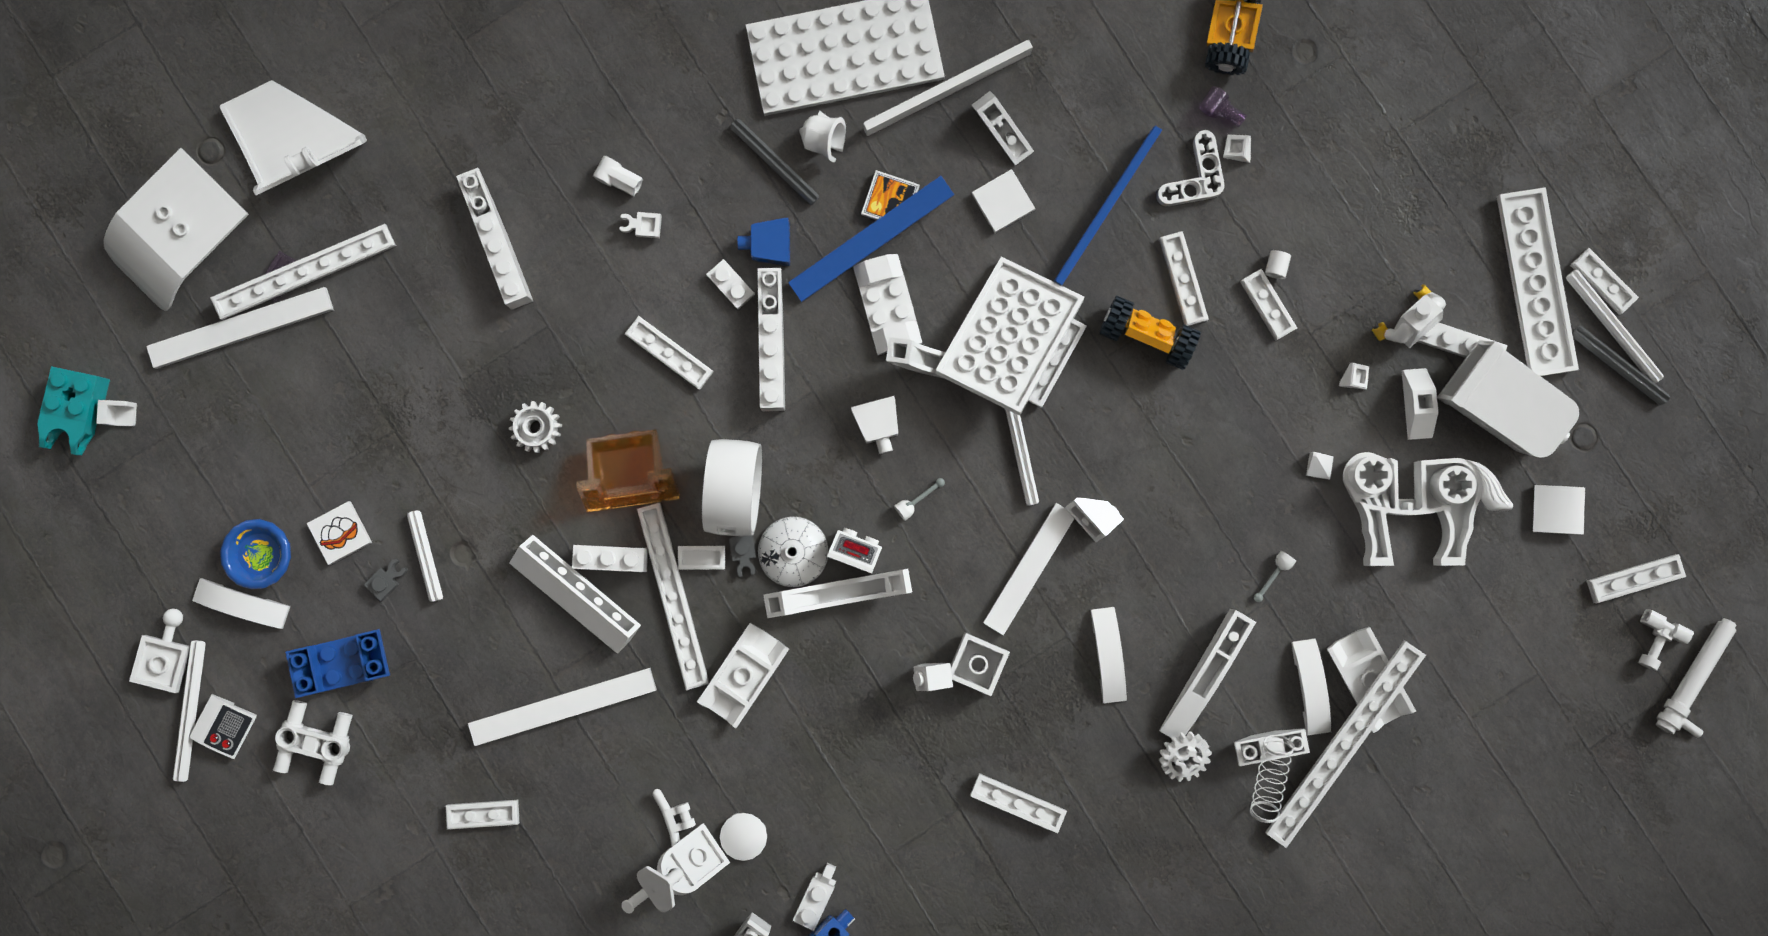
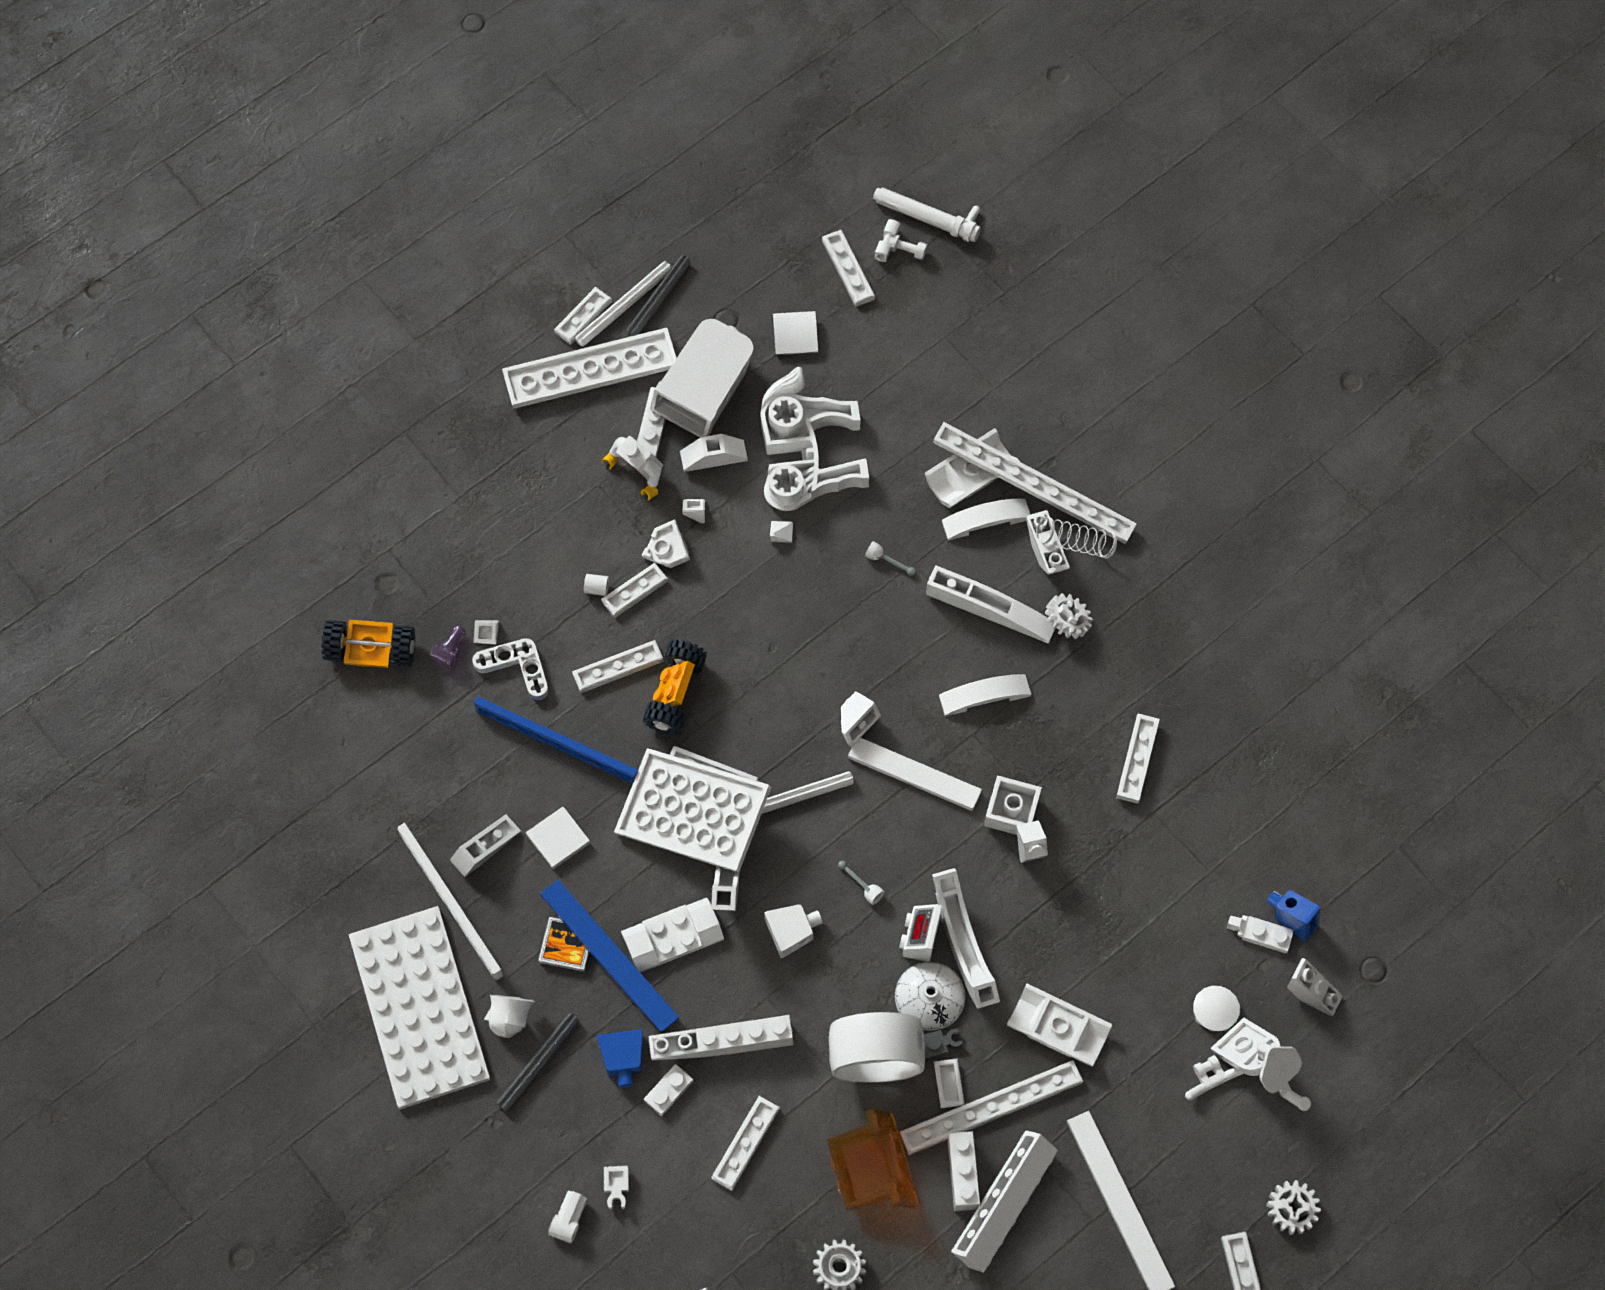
camera: 95 degrees left, 20 degrees down
none -> white plate [642,520,690,568]
none -> white gear [1266,1180,1321,1235]

